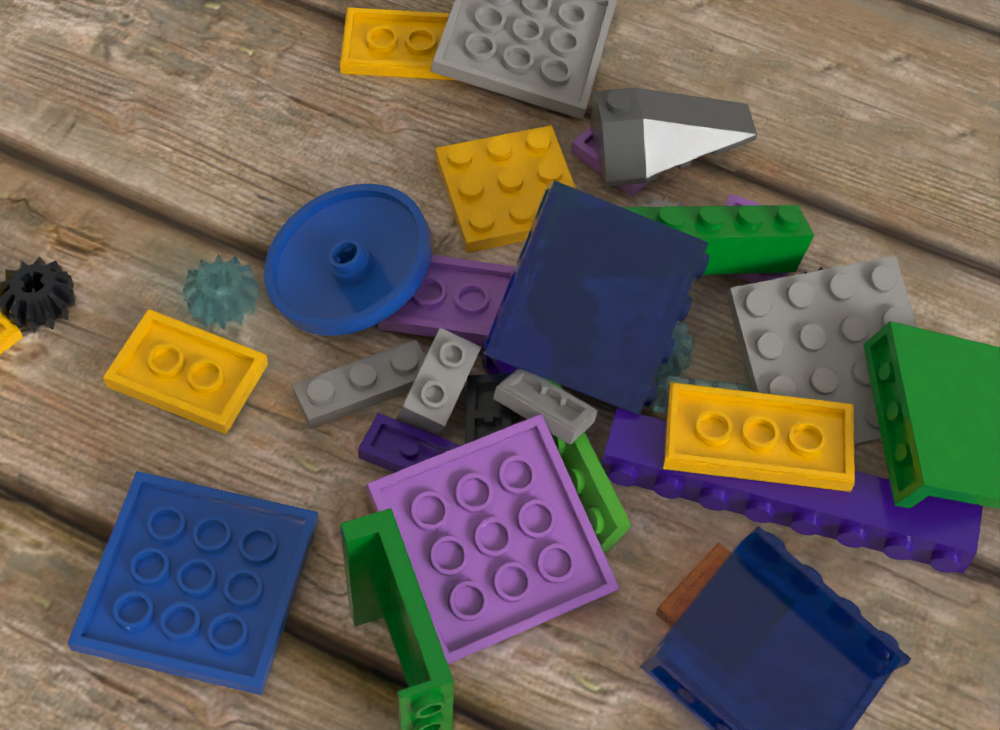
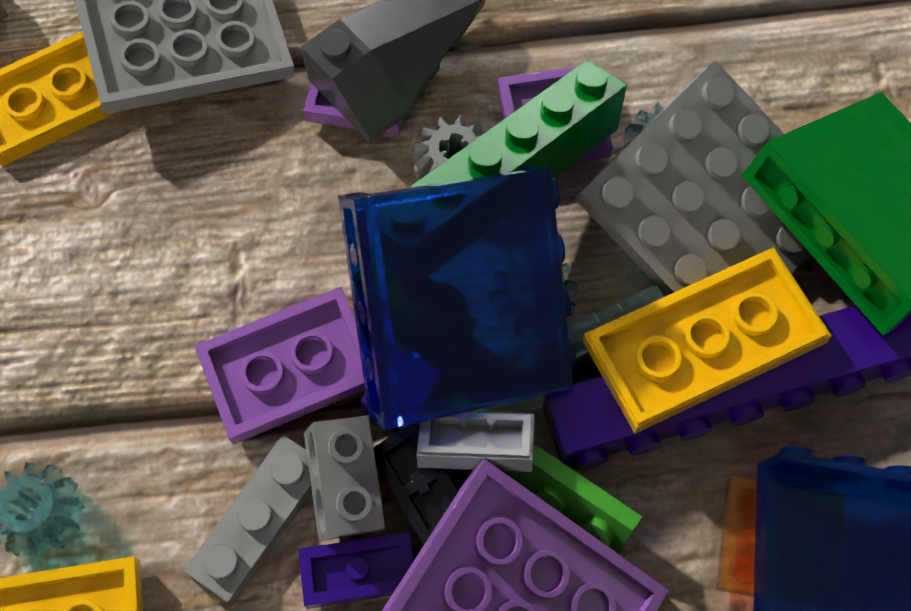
camera: 25 degrees left, 10 degrees up
blue dish [264,184,433,336] -> none
yellow plate [435,125,583,253] -> none

